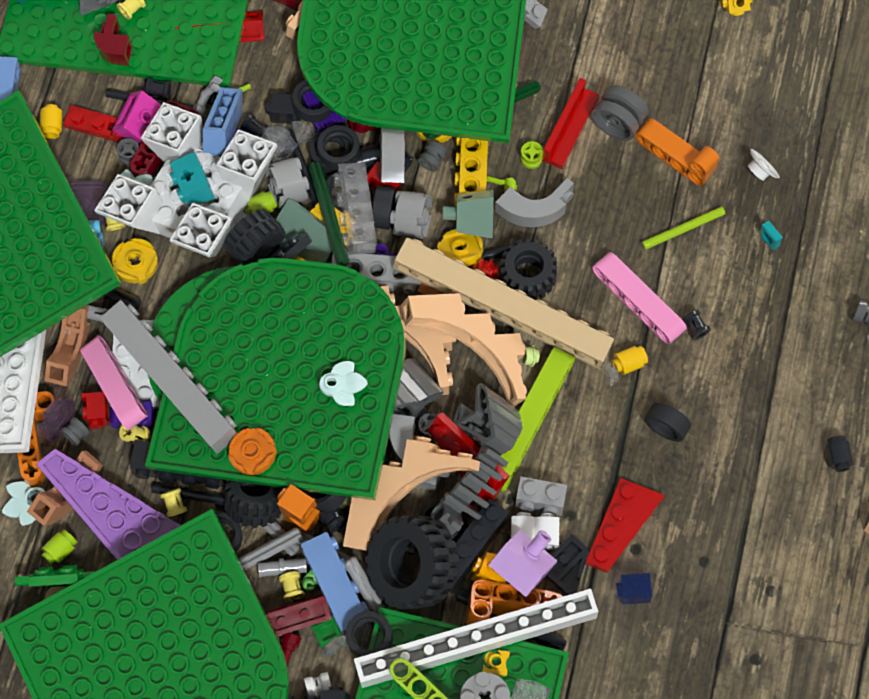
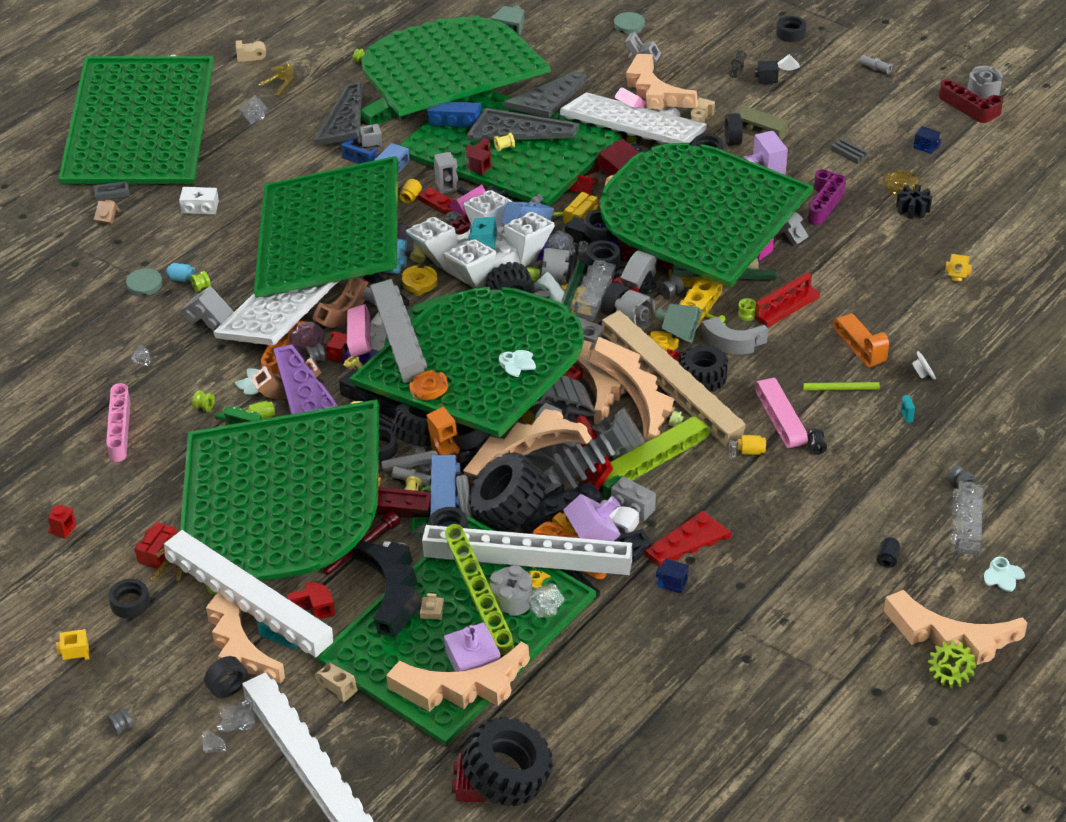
camera: 25 degrees right, 25 degrees down
dark grey wheel [591,85,649,141] -> none
black tyre [644,402,691,442] -> none
none -> light grey brick [434,152,458,194]
none -> yellow brick [563,192,600,224]
none -> green tile [603,475,622,500]

